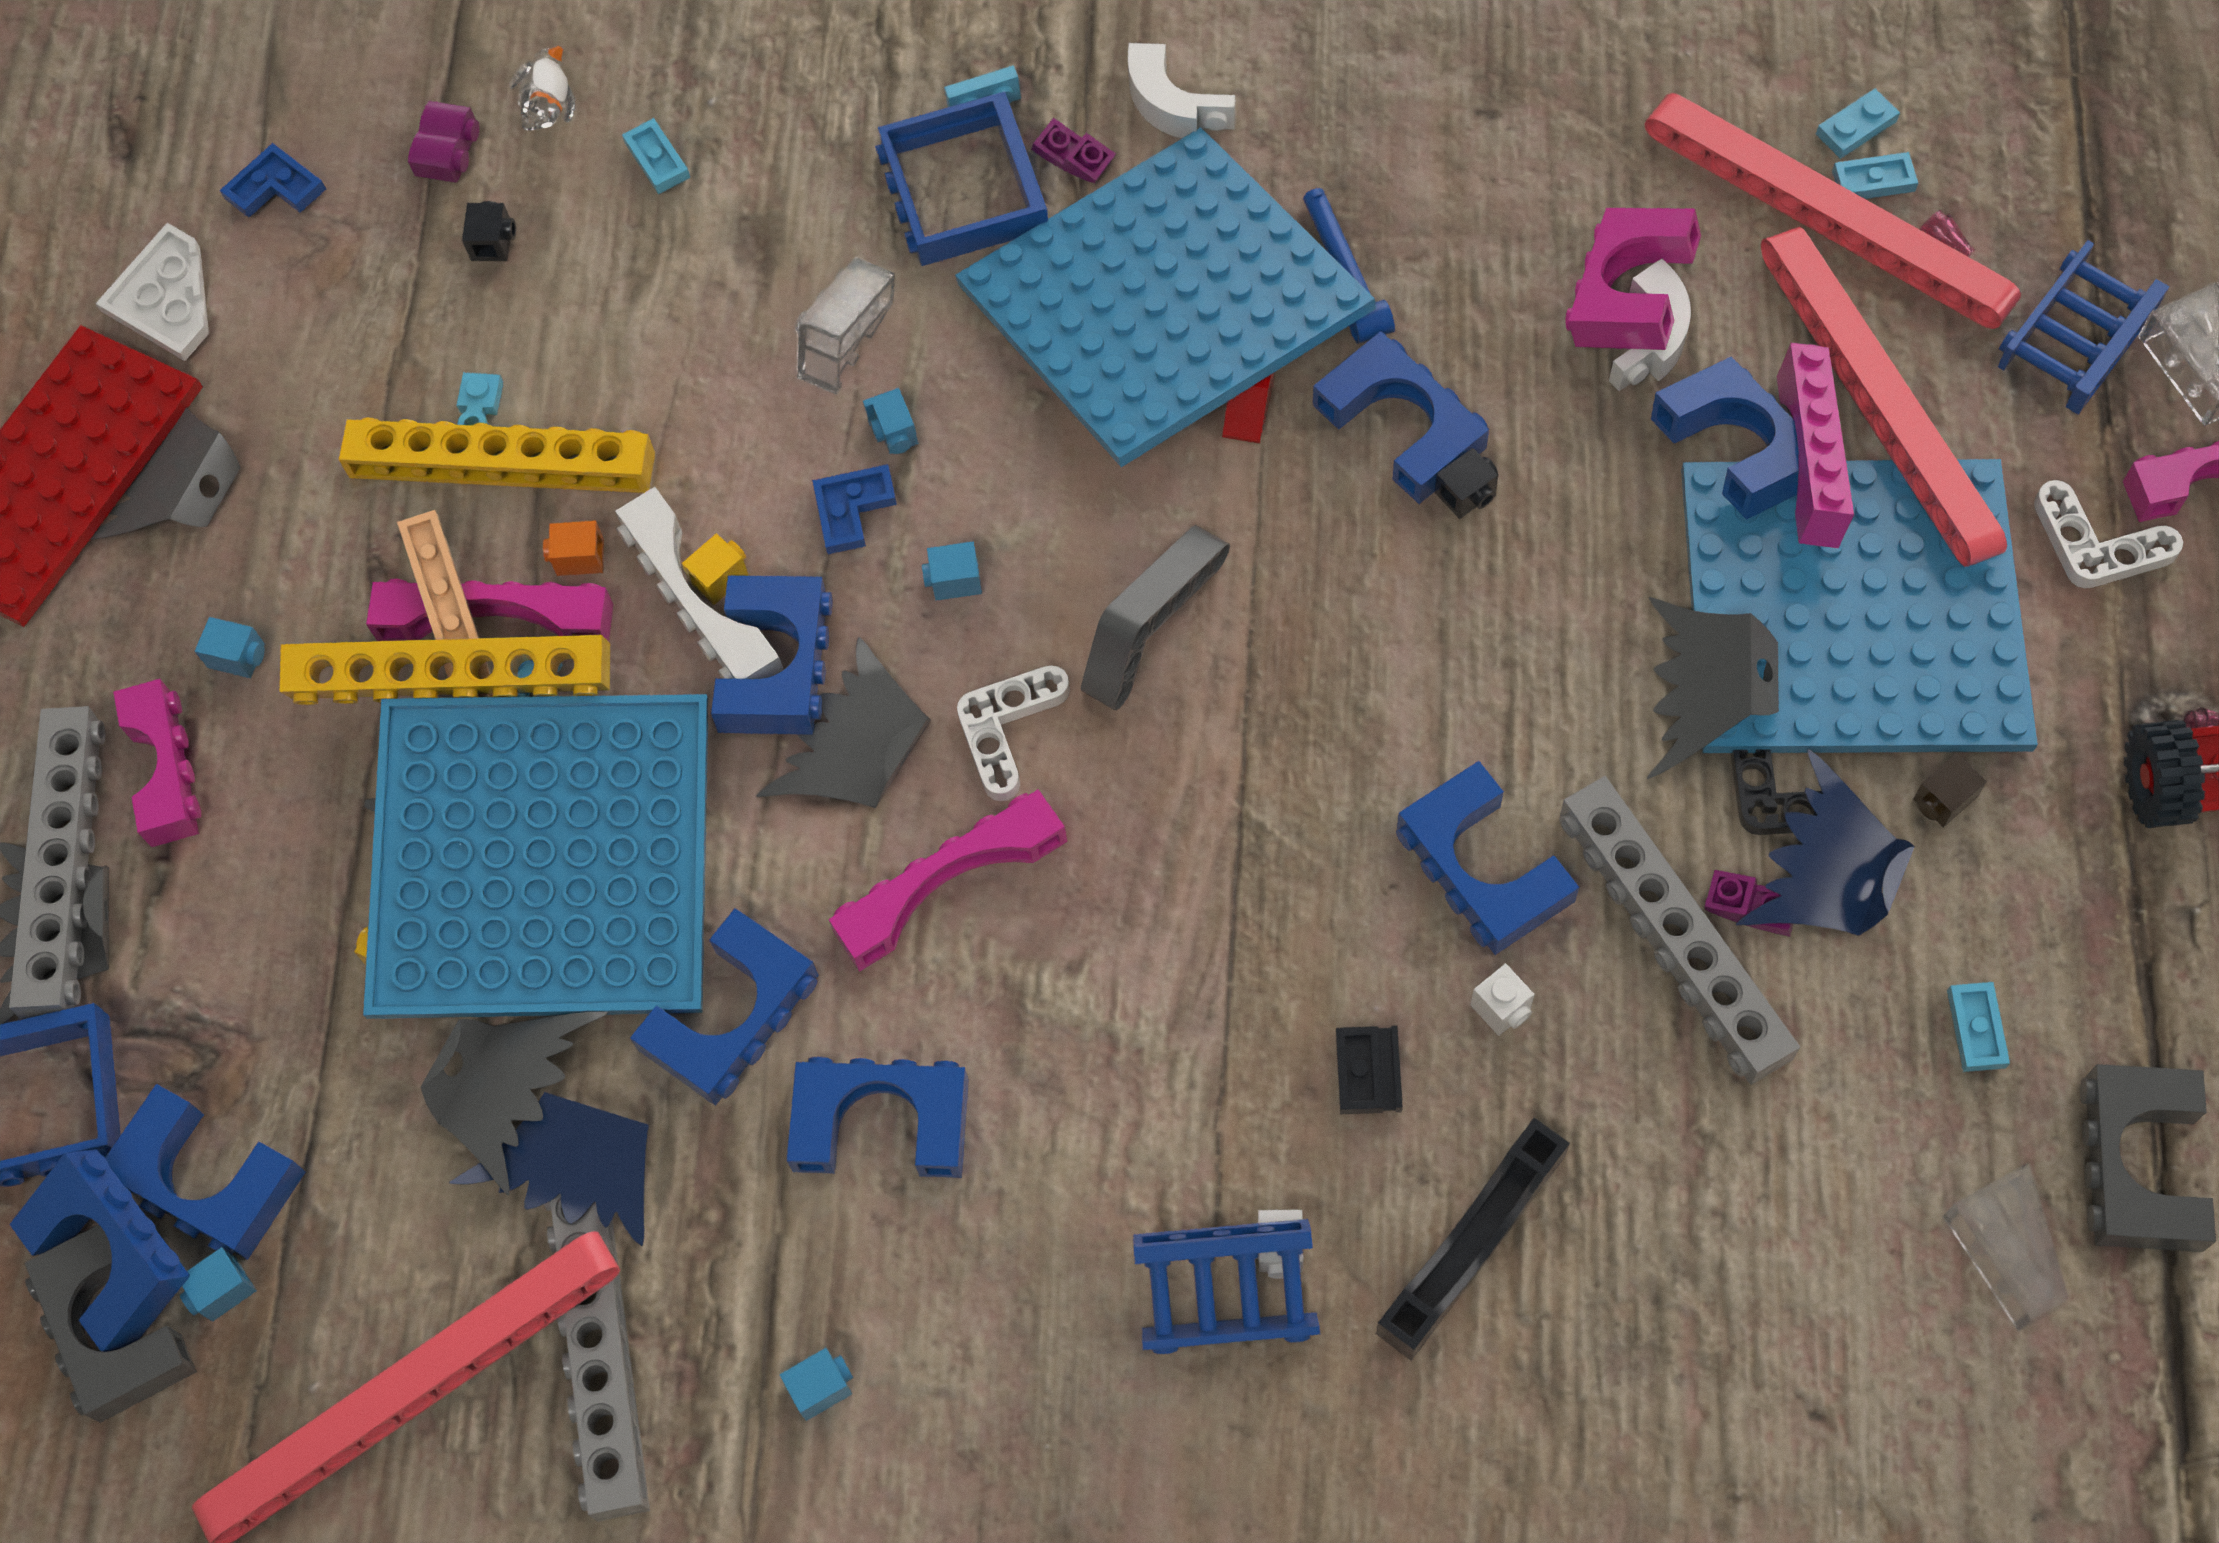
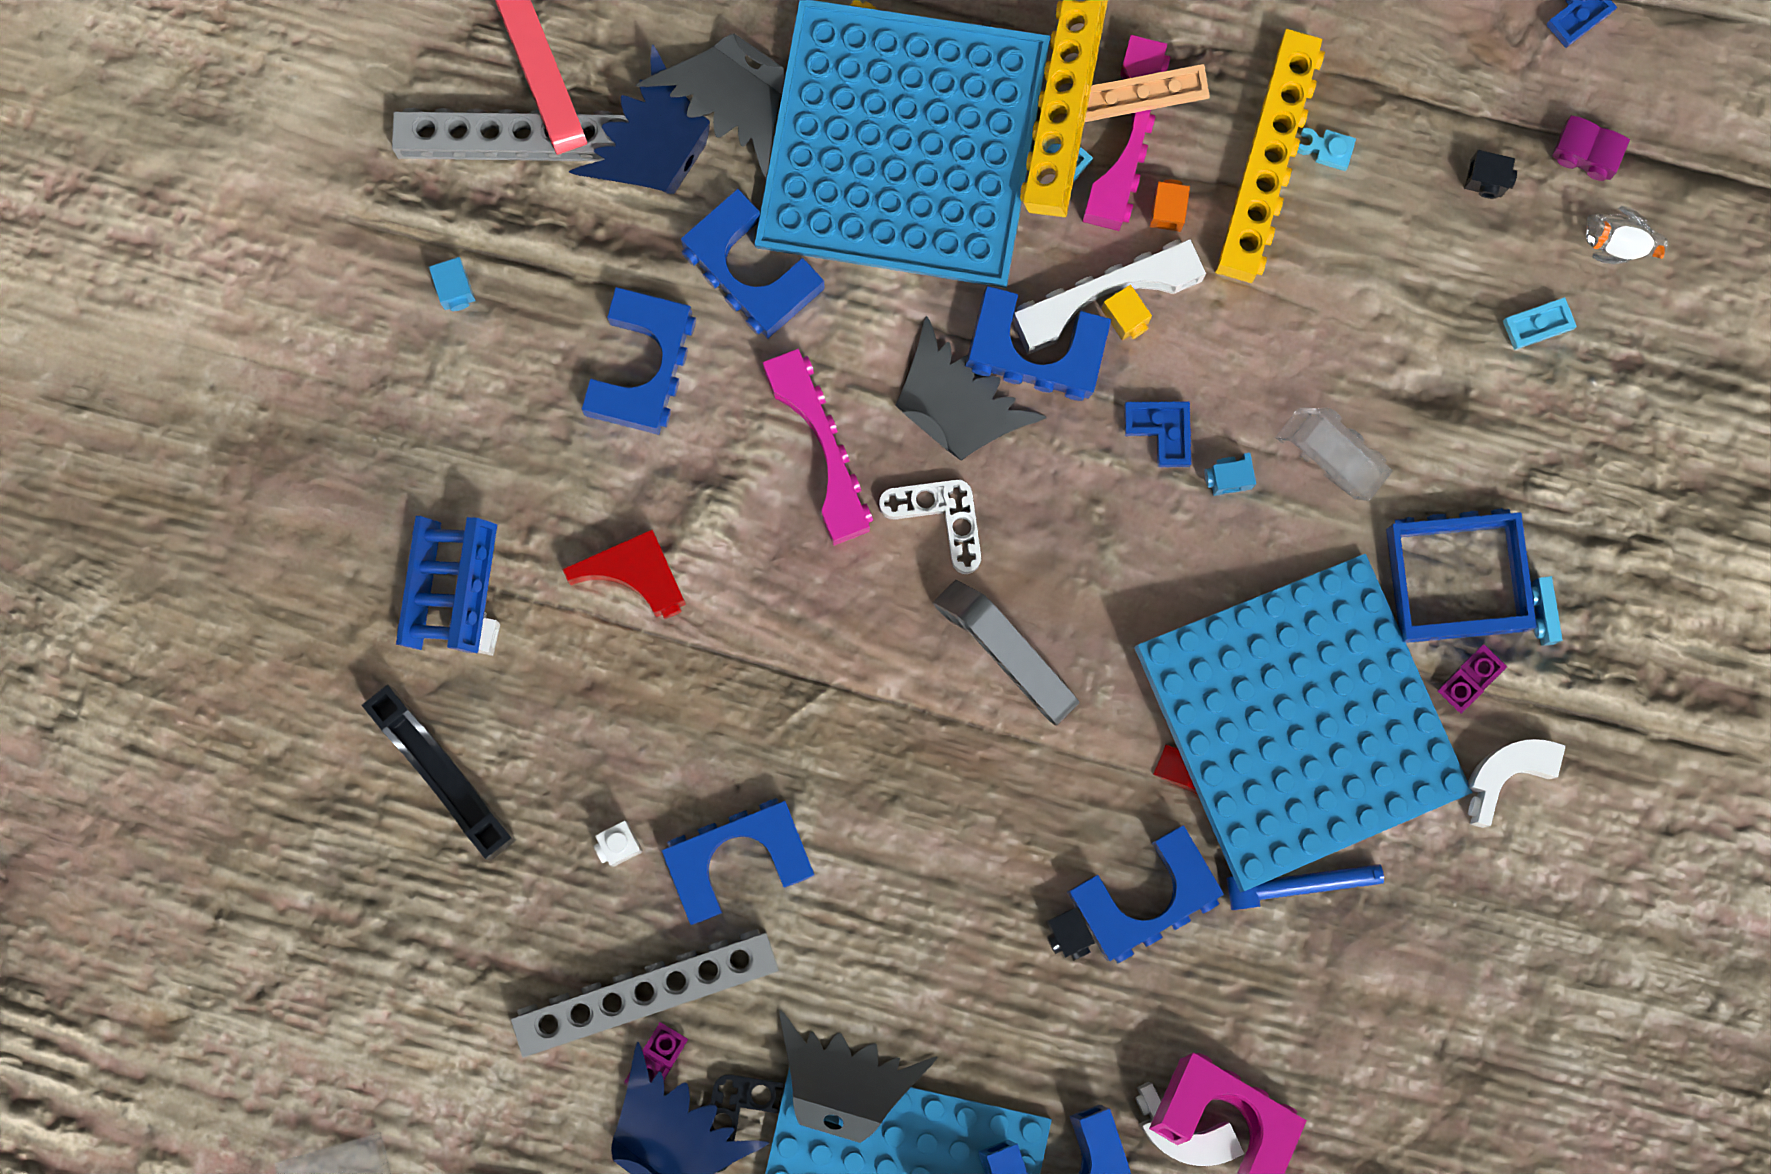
camera: 90 degrees right, 15 degrees up
dark azure brick [922,541,982,601] -> none
black plate [1335,1026,1403,1115] -> none
none -> red arch [562,529,686,619]

